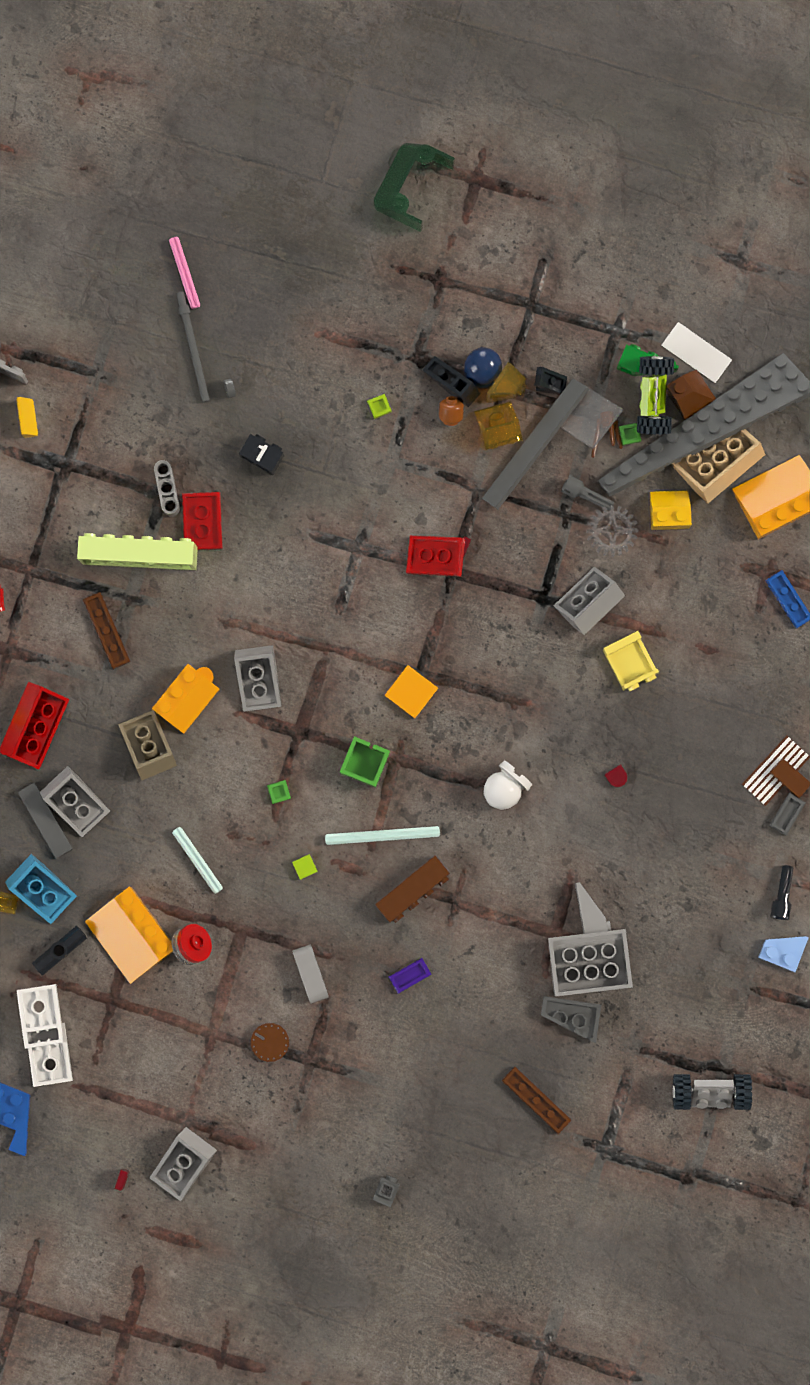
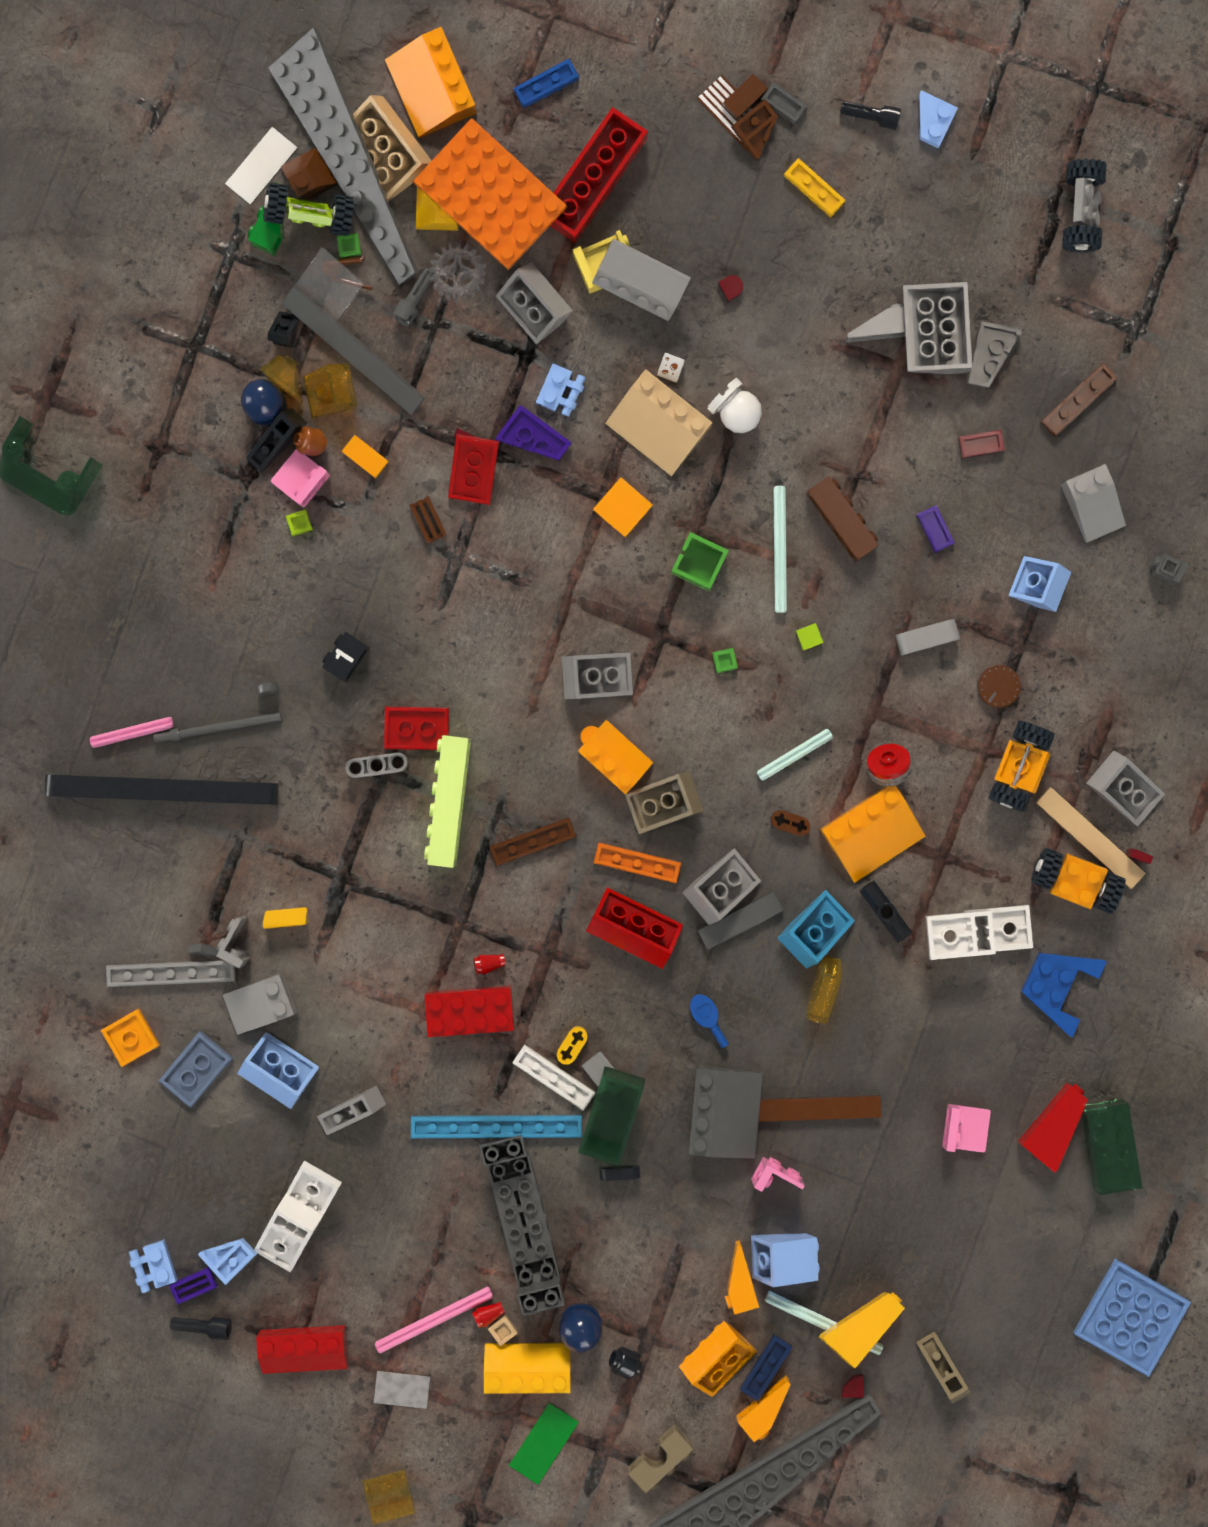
camera: 90 degrees left, 5 degrees up
none -> black beam [45,774,278,805]
none -> bright pink bracket [271,449,330,508]
none -> light orange tile [342,435,389,479]
none -> reddish brown tile [409,496,447,544]
none -> orange plate [413,118,567,270]
none -> dark purple wing [495,405,572,461]
none -> light blue plate [536,364,586,417]
none -> red brick [550,107,648,244]
none -> light grey slope [592,238,691,321]
none -> orange tile [594,842,681,883]
none -> tan slope [605,369,713,477]
none -> white slope [657,353,685,383]
none -> reddish brown wing [731,99,778,161]
none -> reddish brown beam [770,810,810,836]
none -> yellow tile [784,158,846,218]
none -> dark red tile [958,430,1005,459]
none -> plate [988,720,1055,812]
none -> light blue slope [1009,556,1071,612]
none -> plate [1031,848,1126,914]
none -> tan tile [1035,787,1146,889]
none -> light grey slope [1061,464,1126,543]

